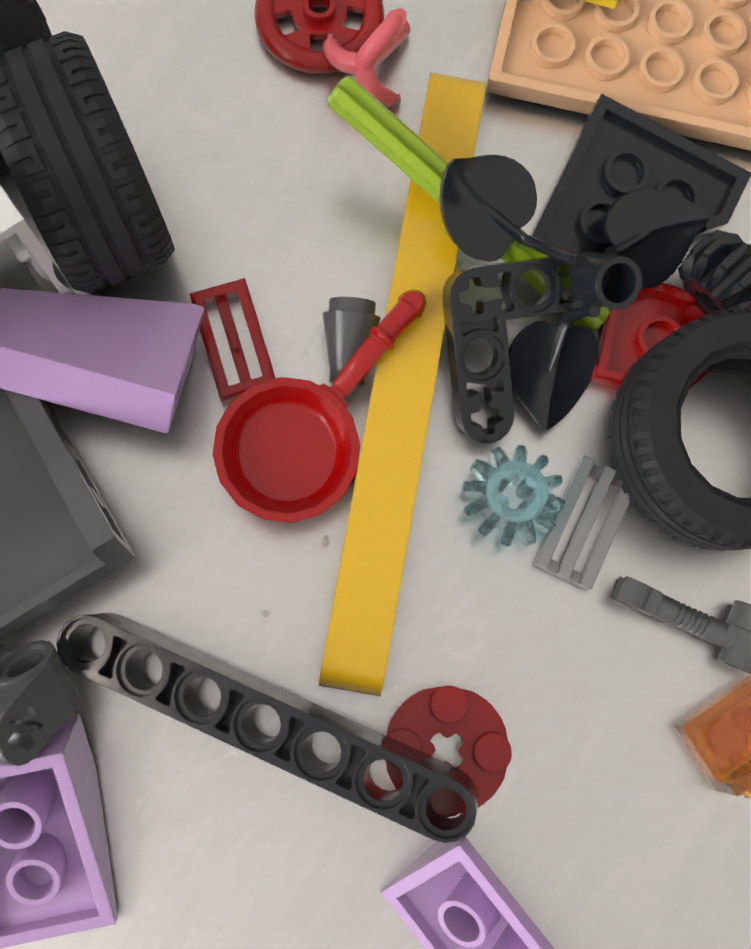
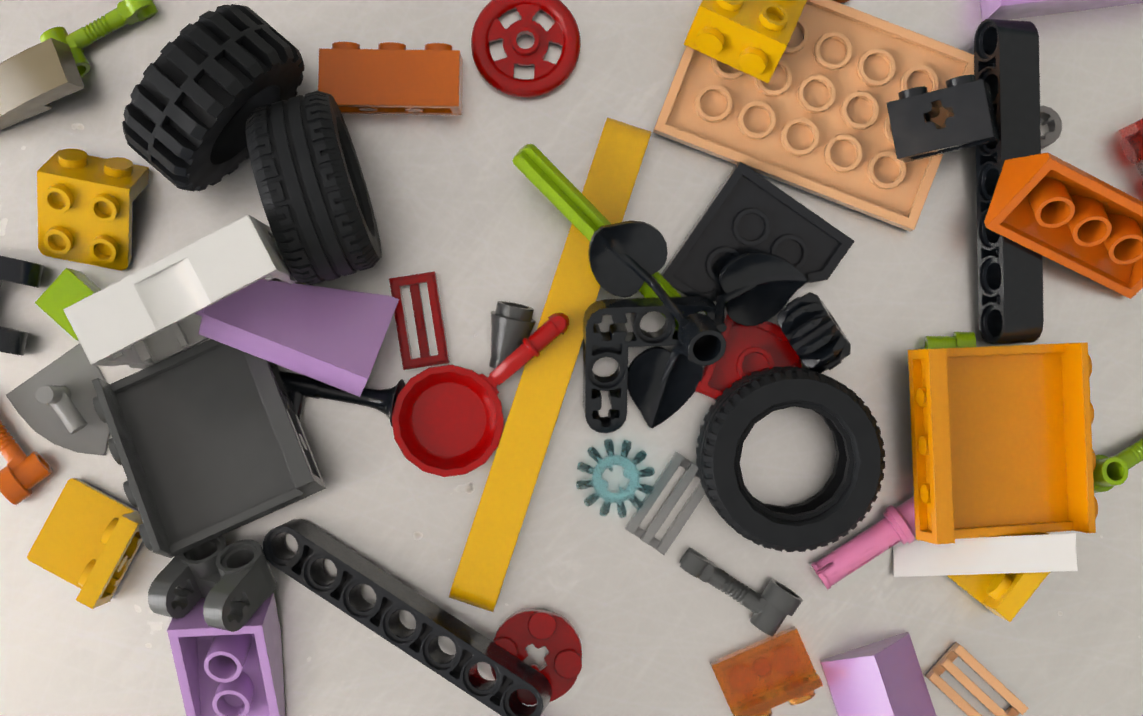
camera: 20 degrees right, 10 degrees up
coral piece [323,8,411,107] -> none
none -> black piece [280,371,405,427]
none -> orange brick [318,42,463,115]

